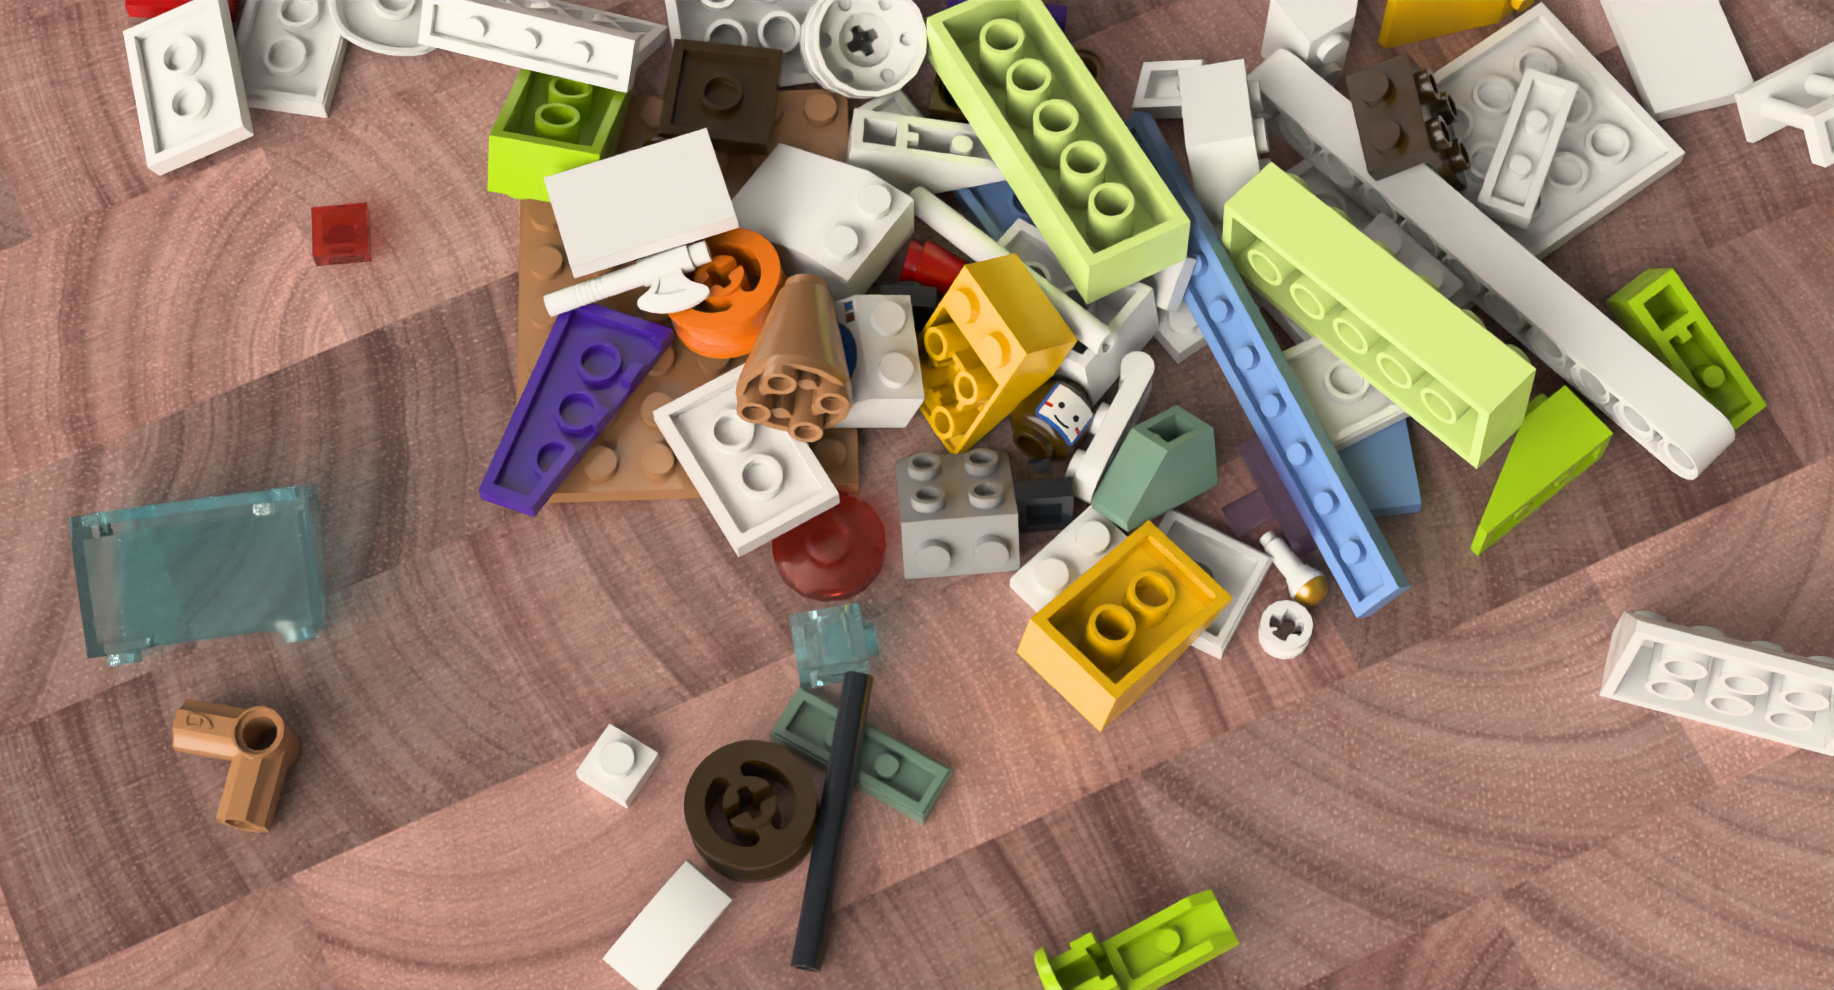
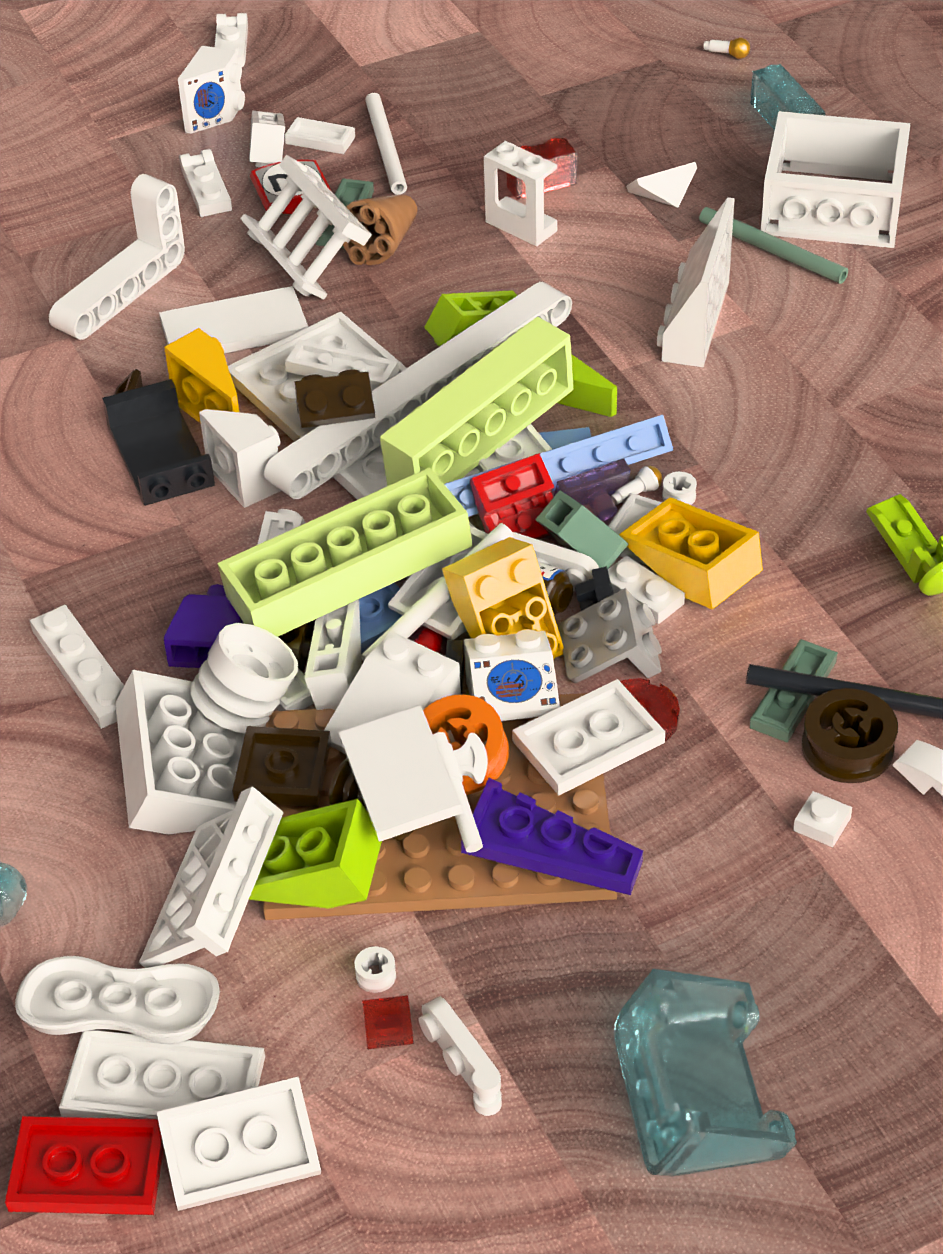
camera: 90 degrees left, 20 degrees down
medium nougat piece [172,699,301,834] -> none
medium nougat cone [735,274,853,442] -> none
clear light blue brick [789,603,879,689] -> none
white brick [1178,59,1271,224] -> none
none -> white bush [354,946,396,993]
none -> white plate [418,996,502,1116]
none -> red slope [470,453,555,540]

